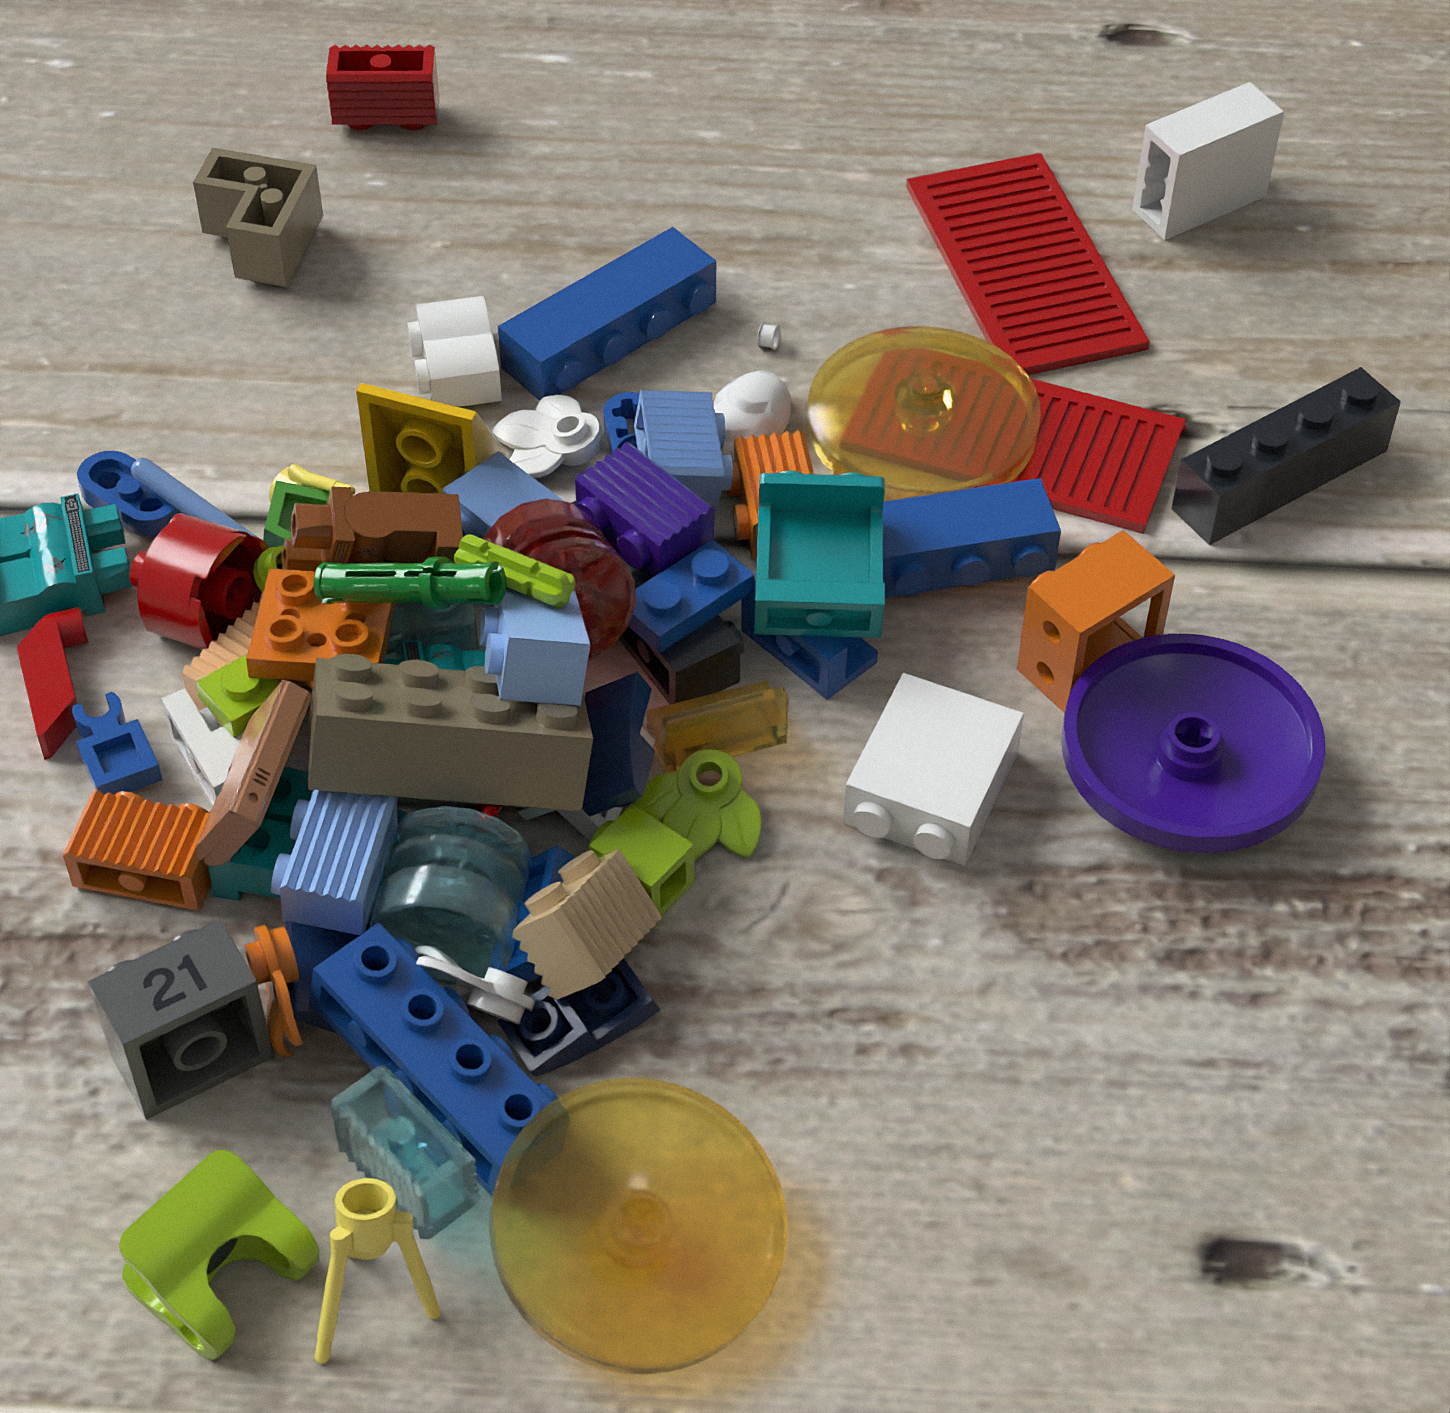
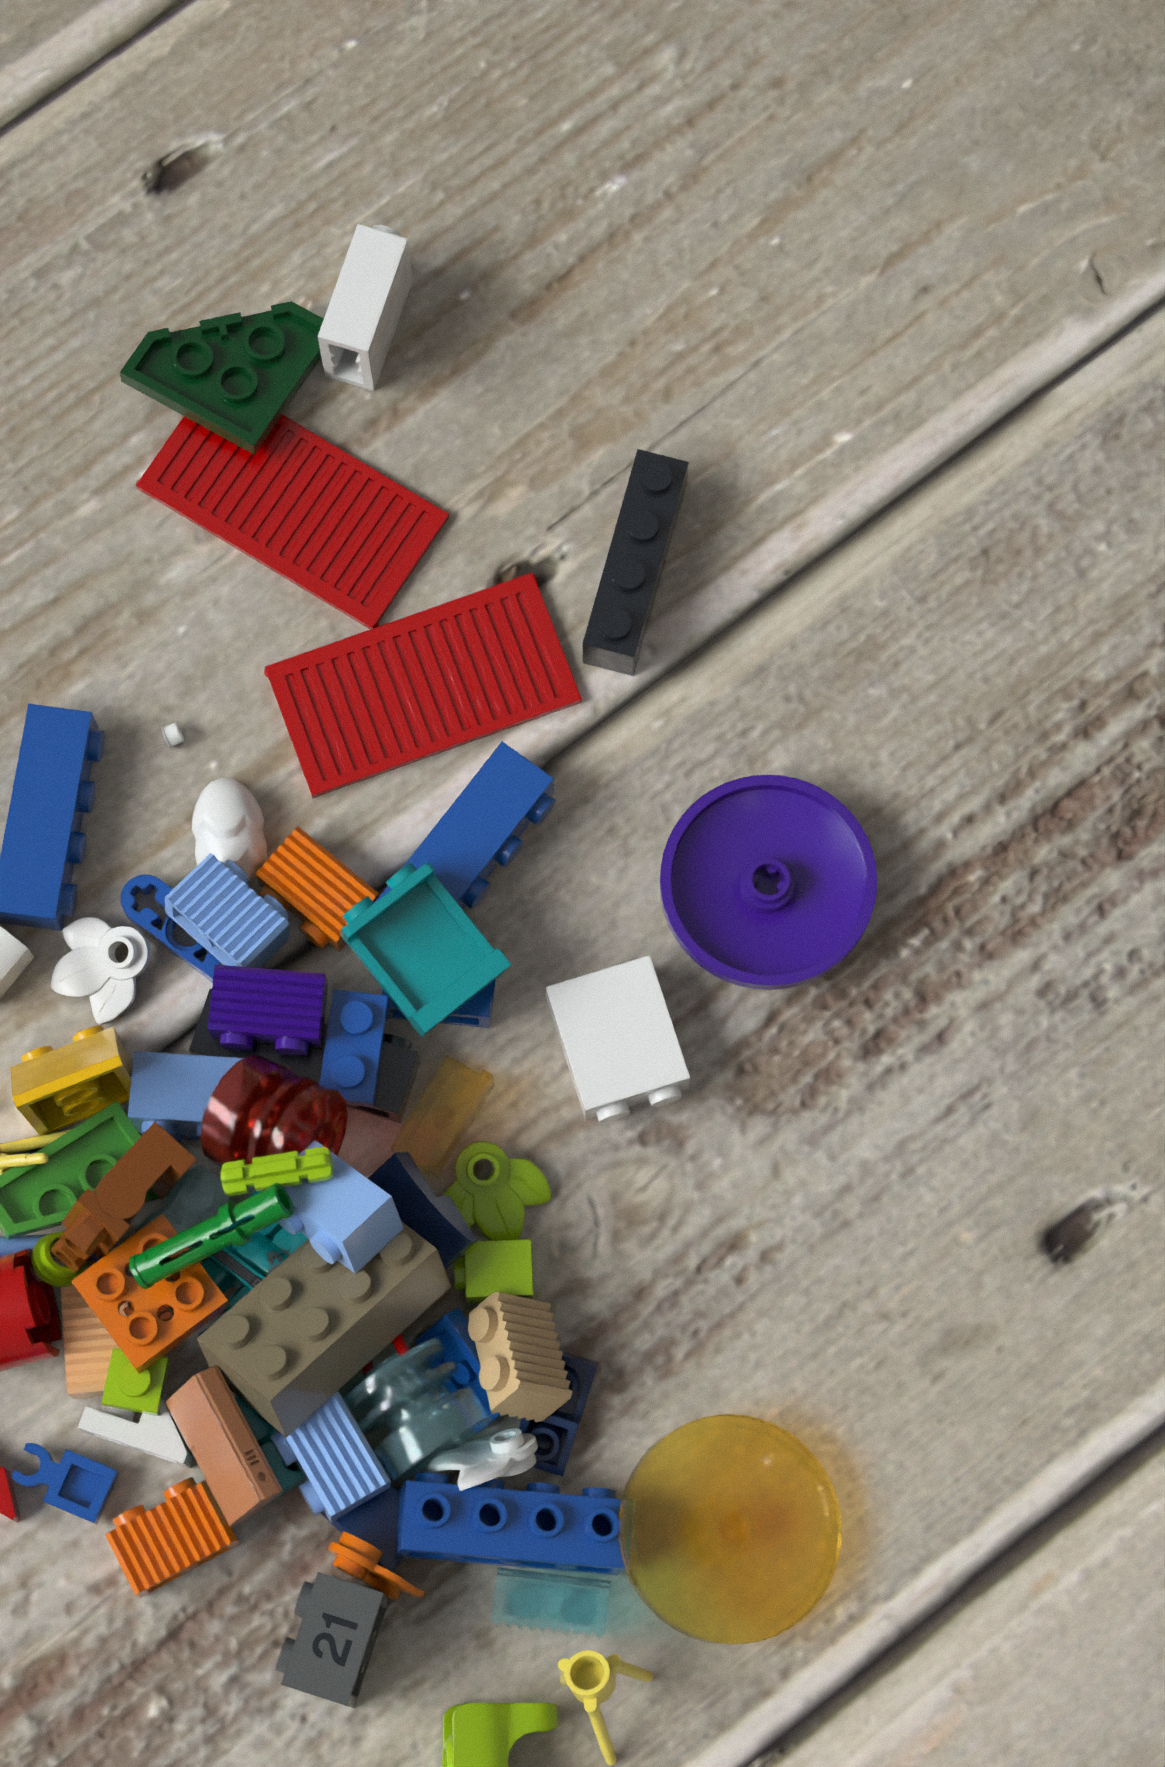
camera: 40 degrees left, 25 degrees up
clear yellow dish [807,326,1041,501] -> none
orange piece [1017,530,1175,713] -> none
none -> dark green plate [120,301,324,455]

